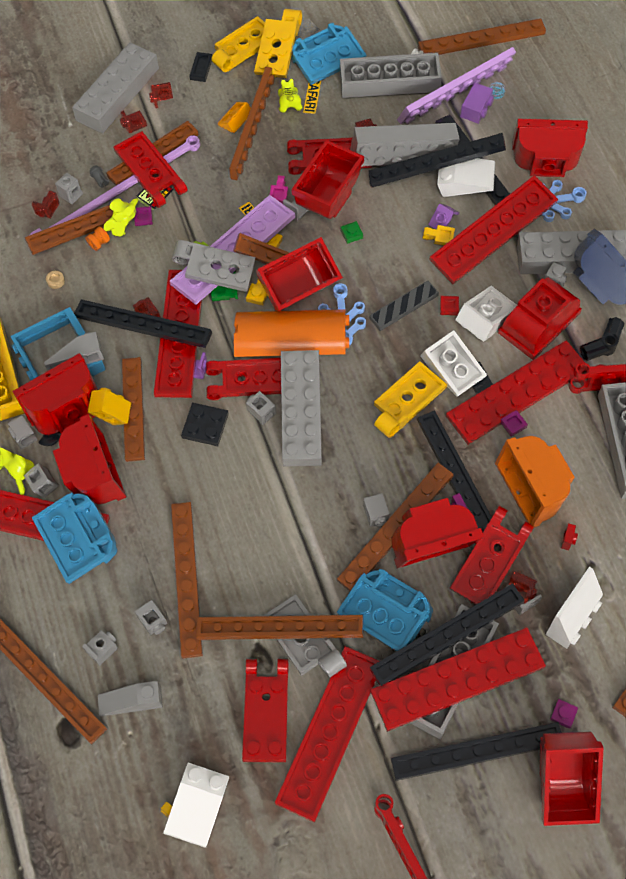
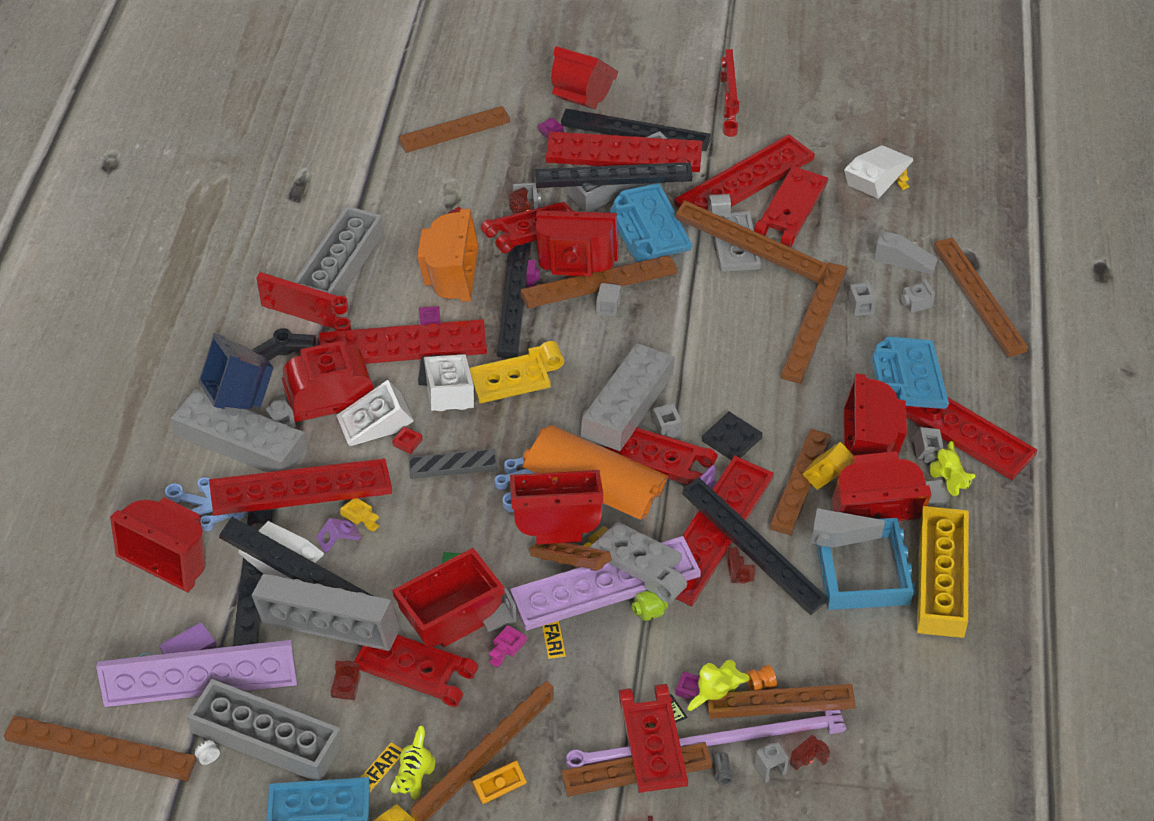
camera: 155 degrees left, 15 degrees down
tan tile [46,271,65,289] -> none
white slope [546,567,603,649] -> none

